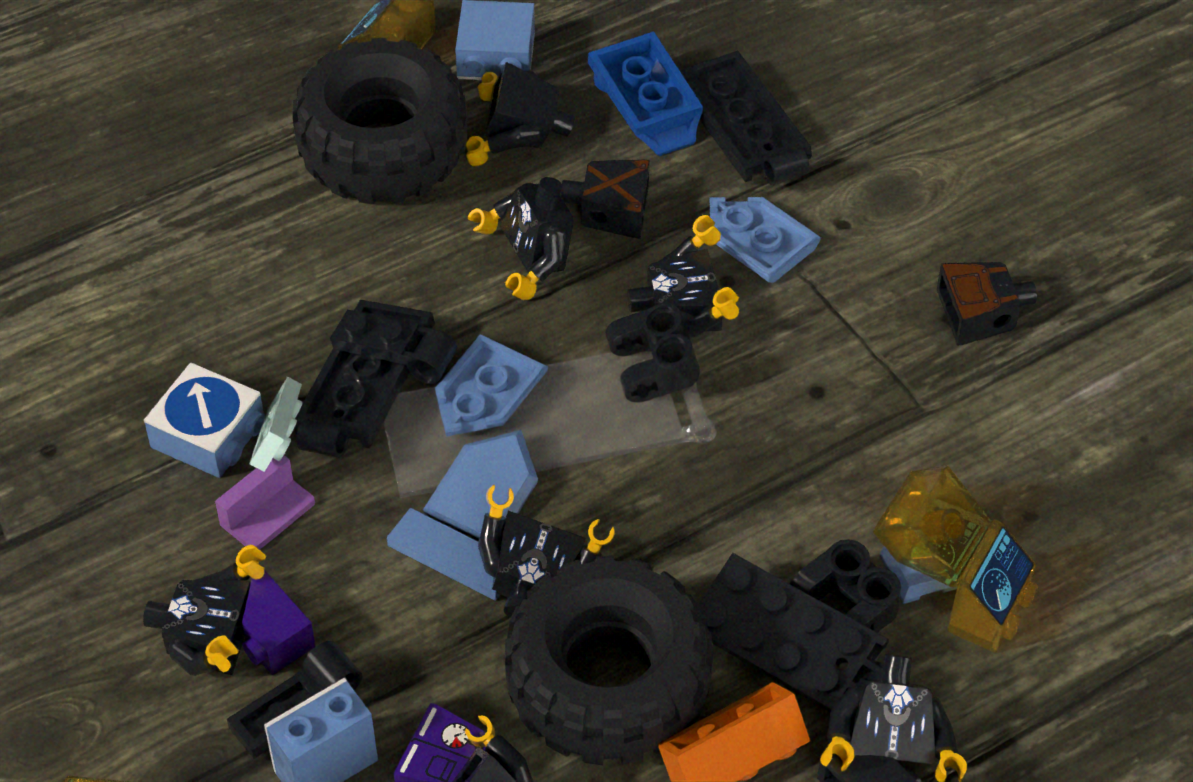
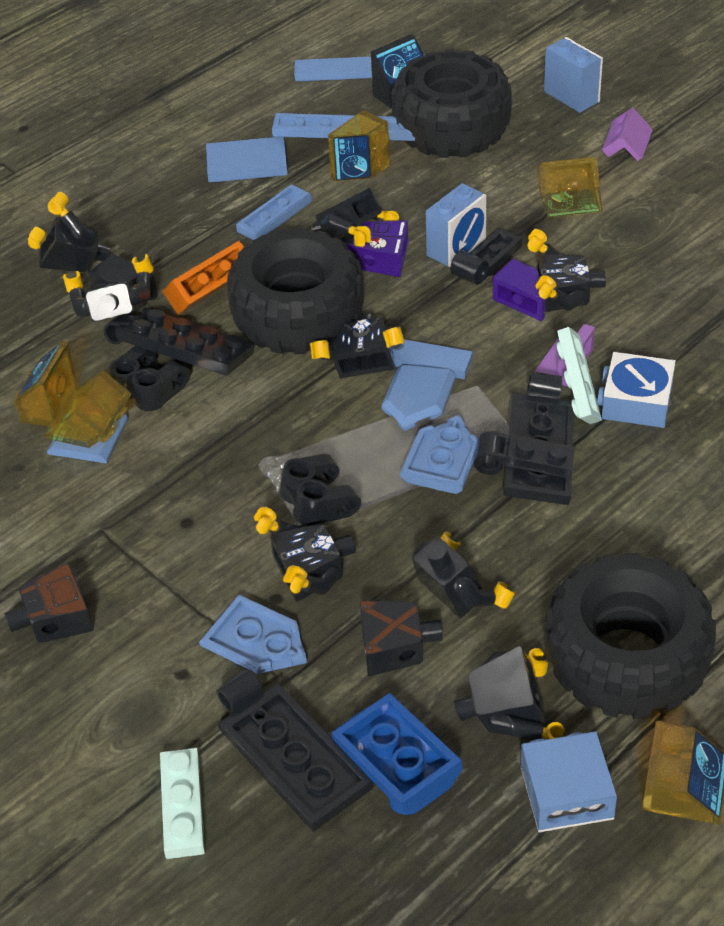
camera: 170 degrees right, 5 degrees down
none -> light aqua plate [160,748,205,859]

